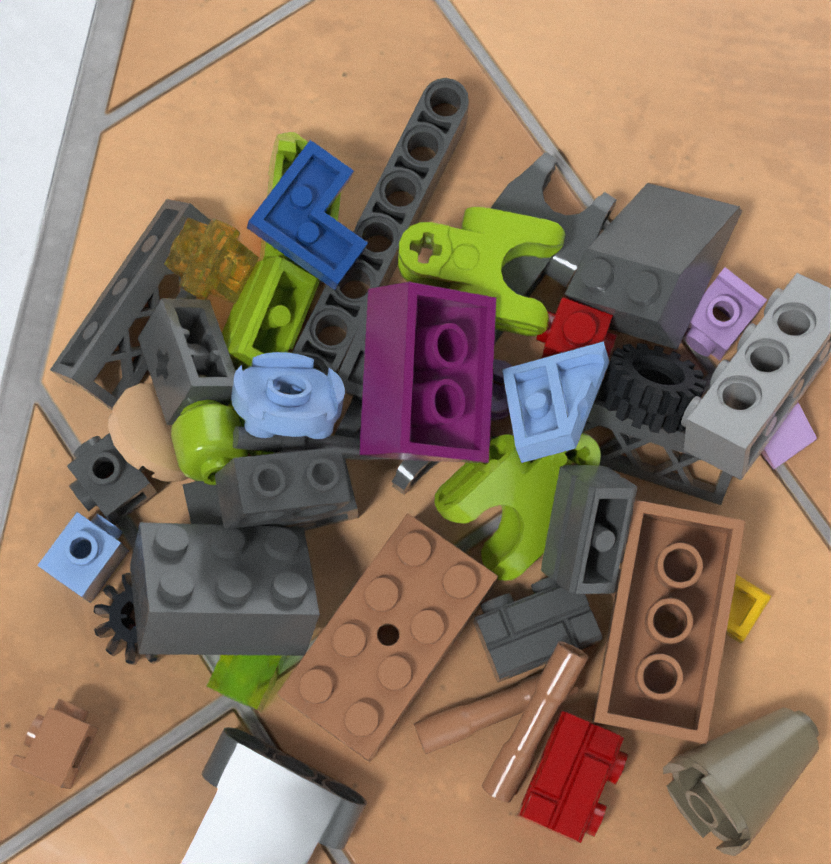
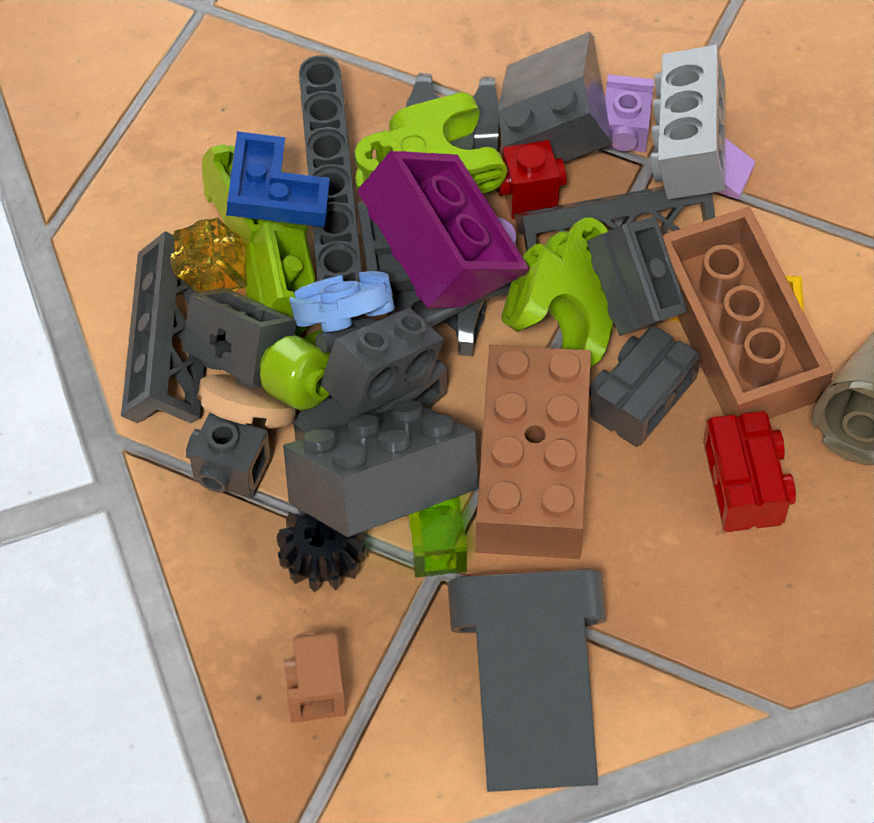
camera: 30 degrees left, 20 degrees down
light blue brick [37,512,129,603] -> none
nougat piece [414,672,579,754] -> none
nougat piece [482,641,588,802] -> none
light blue wing [502,342,609,463] -> none
black tyre [600,343,706,434] -> none

